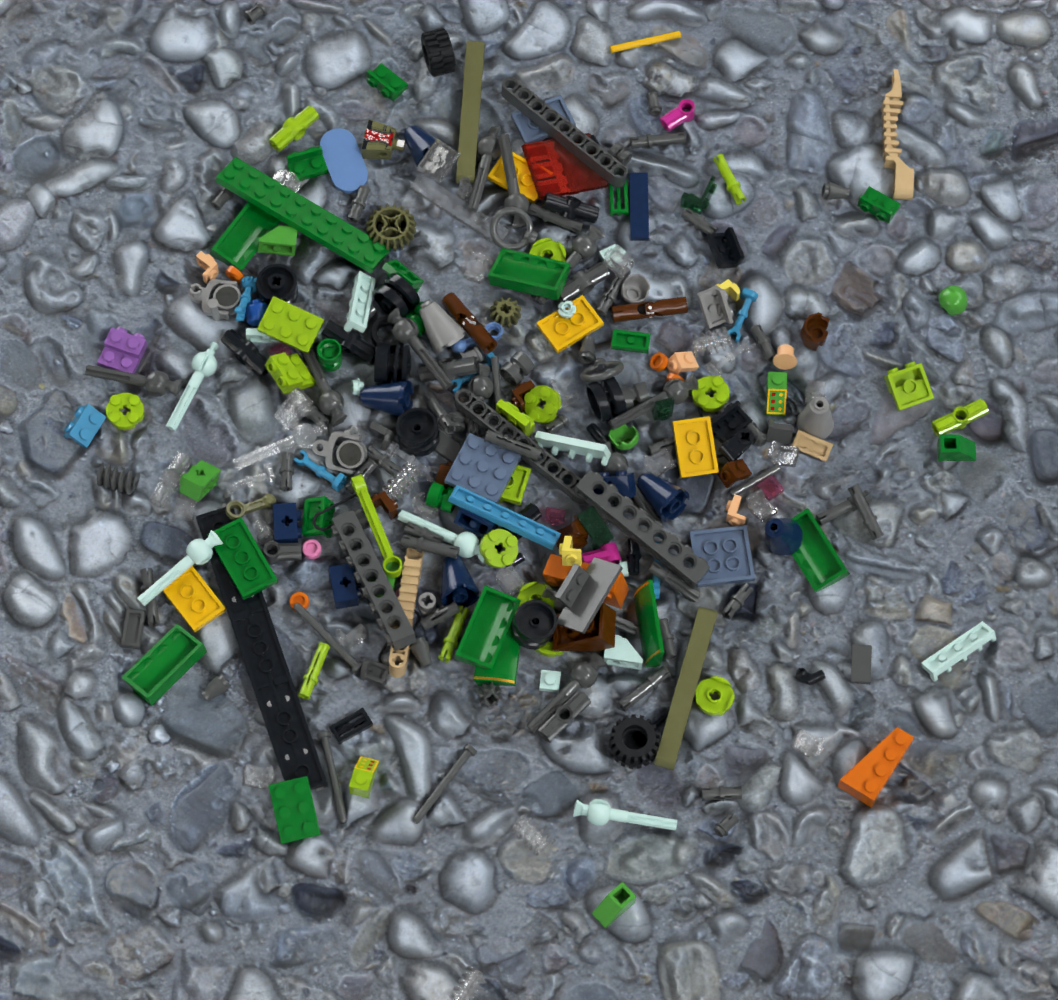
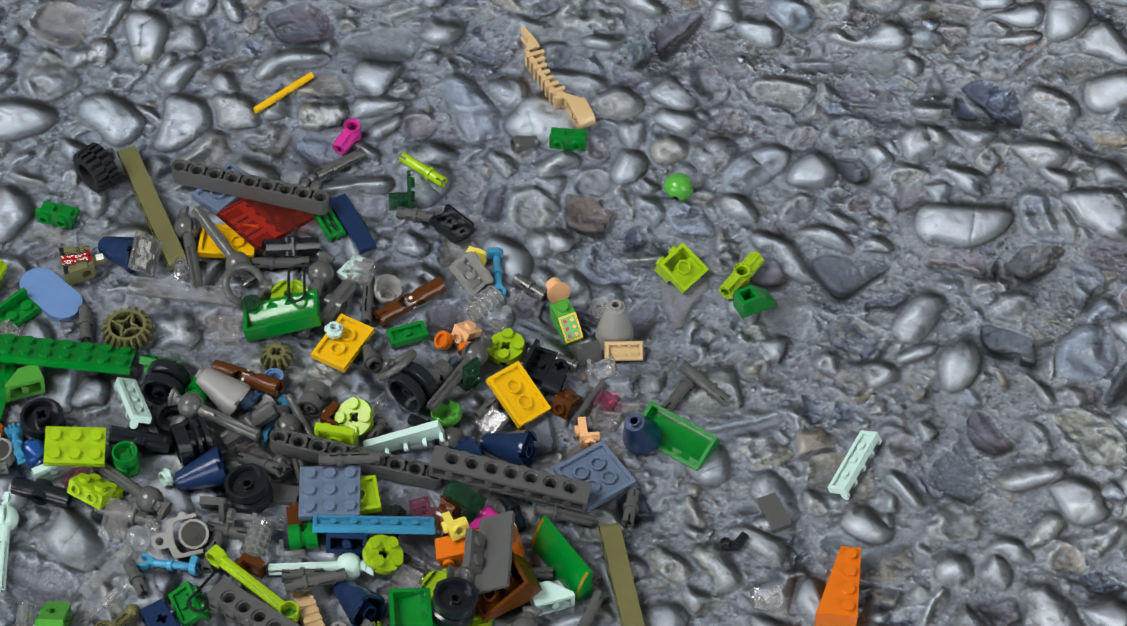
camera: 25 degrees left, 15 degrees down
dark grey pin [646,92,662,116] -> none
lime plate [695,676,735,716] -> none
reddish brown hair [800,312,830,351] -> none
none -> clear green plate [241,294,260,312]
none -> black piece [287,264,306,303]

